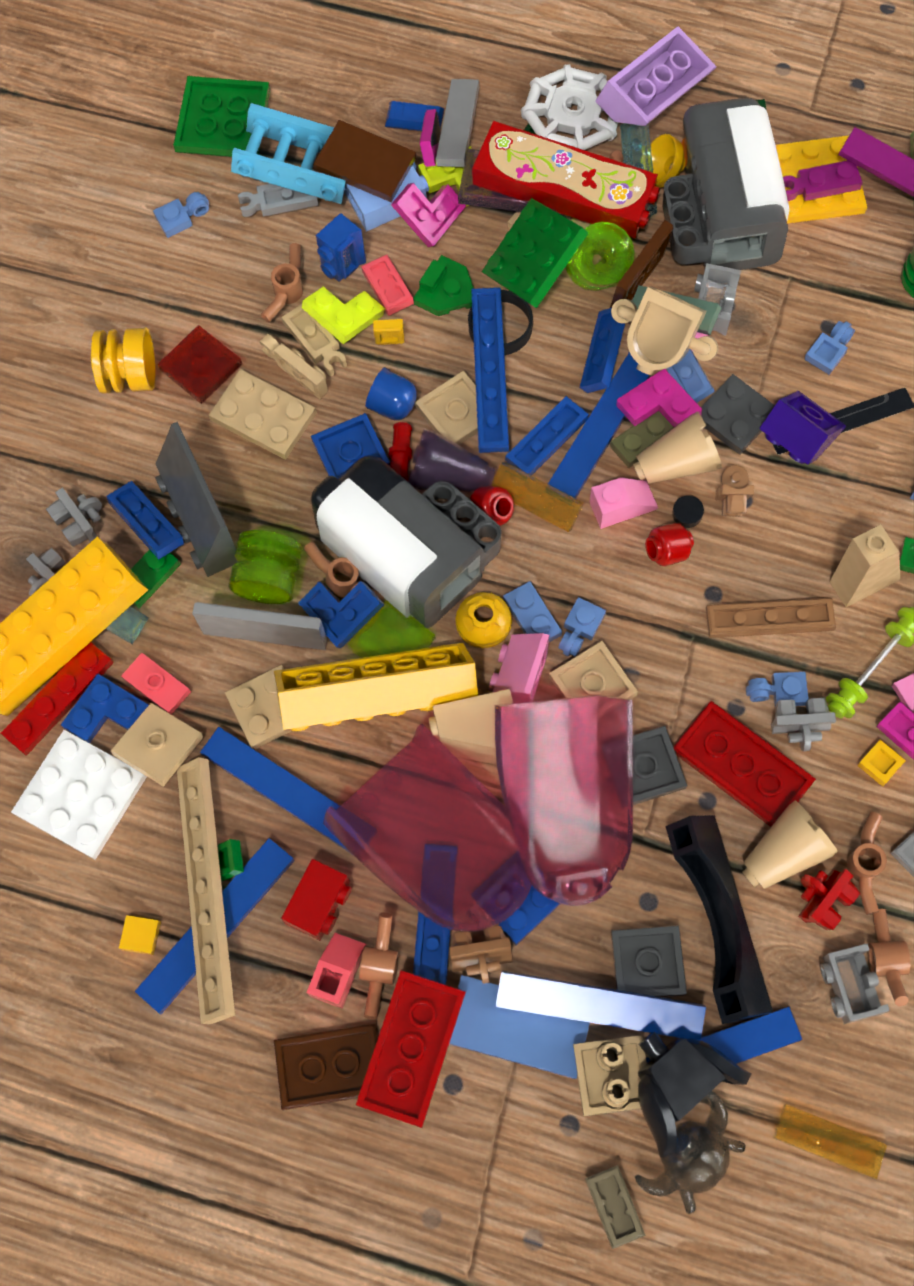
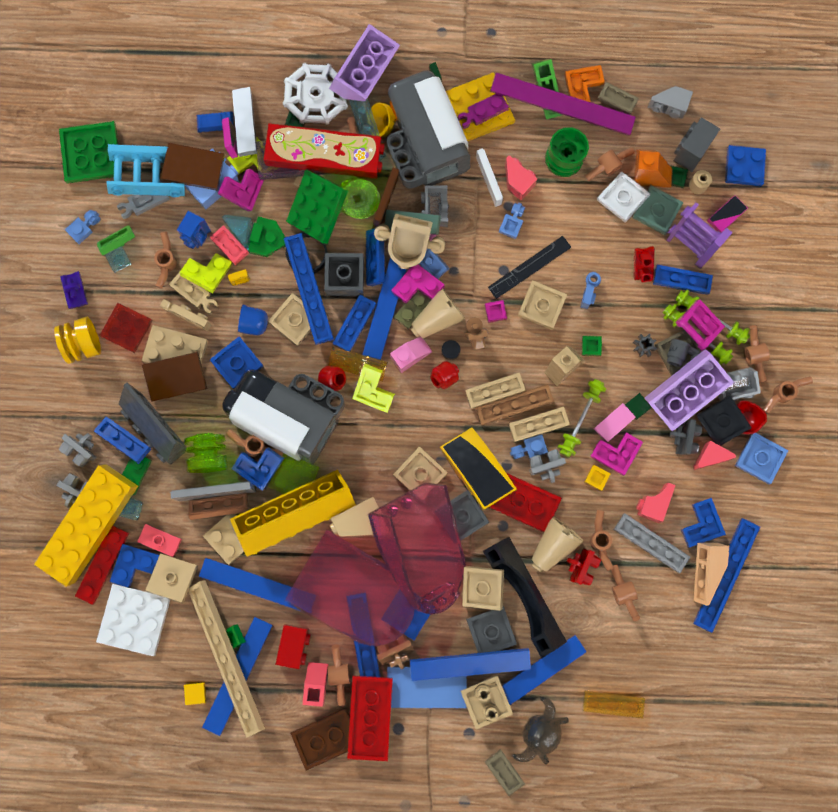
camera: 20 degrees left, 10 degrees up
red pin [388,422,413,482] -> none
clear purple cone [408,429,495,491] -> none
yellow piece [455,592,512,648] -> none
bright pink slope [489,633,549,713] -> none
medium blue plate [503,581,562,642] -> none
medium blue plate [558,597,606,657] -> none
black torso [638,1031,752,1158] -> none
dark grey plate [701,374,775,455] -> none
dark purple slope [759,391,846,465] -> none
light grey window [820,943,890,1024] -> none
none -> dark purple hips [60,271,88,309]
none -> bright green plate [96,225,135,256]
none -> clear light blue plate [105,246,131,272]
none -> reddish brown tile [142,352,208,402]
none -> nougat tile [189,493,248,520]
none -> clear light blue slope [222,215,254,250]
none -> dark grey brick [324,253,364,296]
none -> neon yellow plate [352,364,395,413]
none -> black slope [440,428,517,510]
none -> tan plate [462,566,504,611]
none -> tan plate [465,372,526,409]
none -> white tile [476,148,503,207]
none -> dark pink tile [485,300,507,323]
none -> coral slope [505,156,537,201]
none -> tan plate [509,407,570,443]
none -> tan plate [518,280,567,330]

